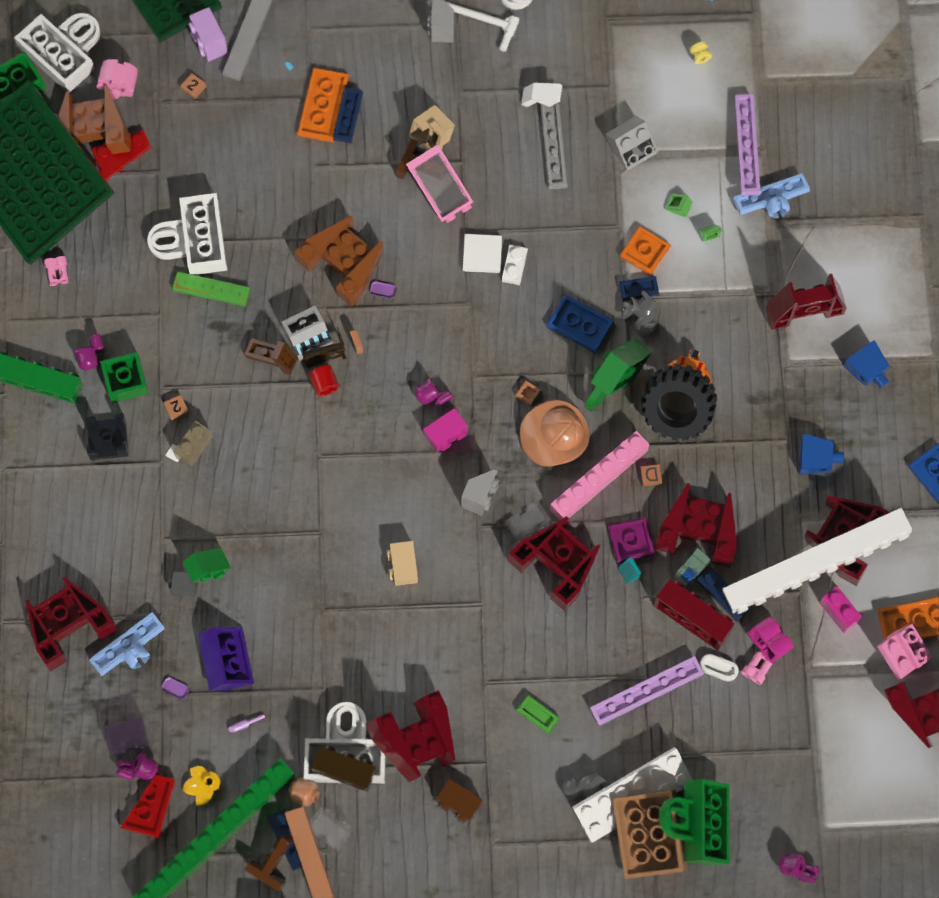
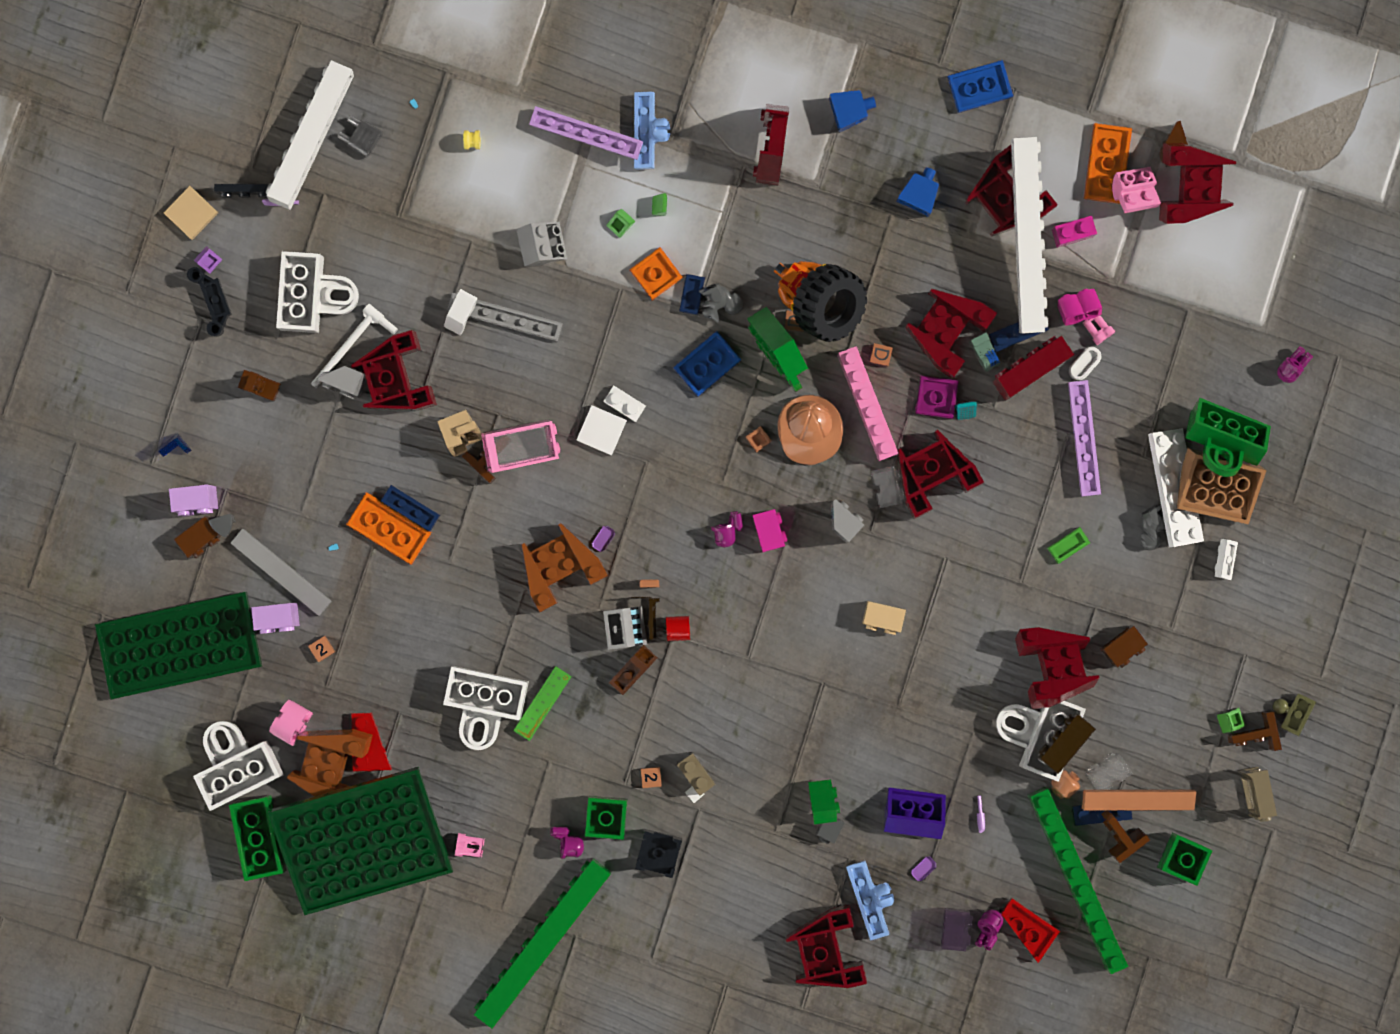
camera: 70 degrees left, 15 degrees up
yellow plate [182,766,220,806] -> none
none -> dark red wedge [351,330,437,411]
none -> white plate [1215,539,1238,580]

